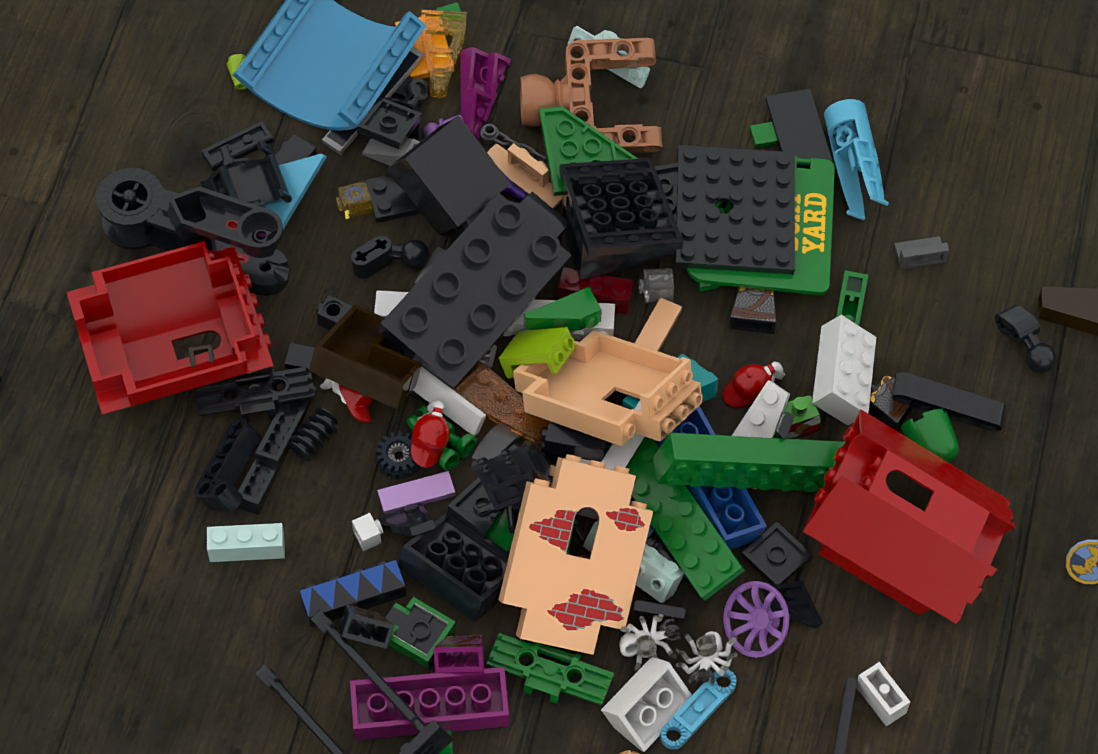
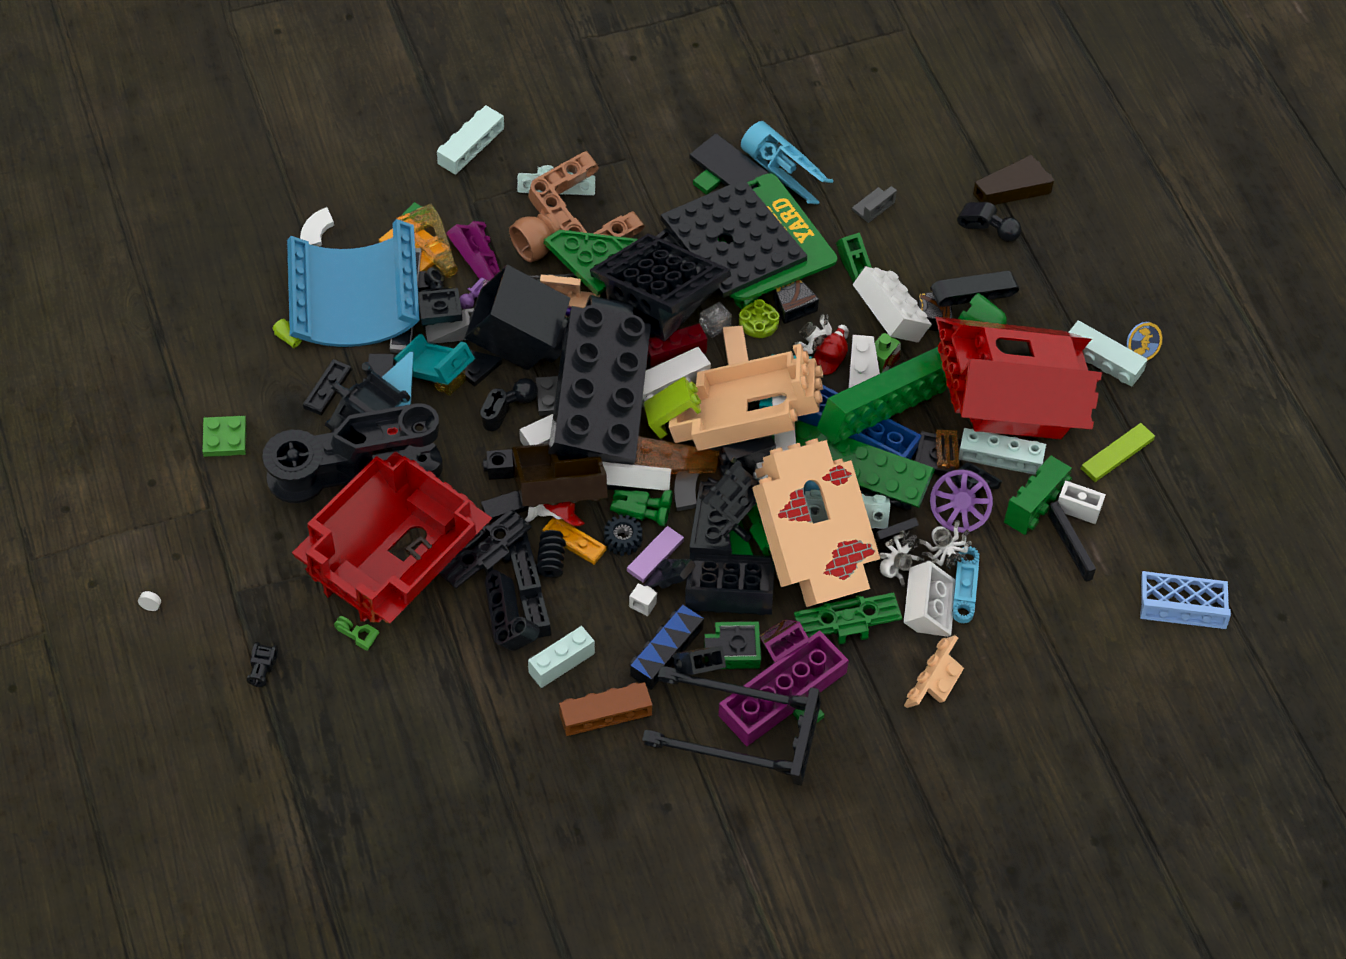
camera: 35 degrees left, 5 degrees down
red hair [411,401,450,468] -> none
green slope [524,287,602,331] -> none
black tile [776,412,794,439] -> none
none -> bright green plate [203,416,246,457]
none -> bright green piece [334,616,379,650]
none -> teal panel [394,334,475,385]
none -> light orange tile [542,517,606,565]
none -> dark orange brick [559,682,652,736]
none -> lime tile [739,299,779,338]
none -> animal [792,313,832,354]
none -> clear orange tile [936,430,959,469]
none -> light aqua brick [958,428,1046,475]
none -> green wedge [1004,455,1072,535]
none -> light aqua brick [1068,320,1148,387]
none -> lime tile [1081,423,1155,482]

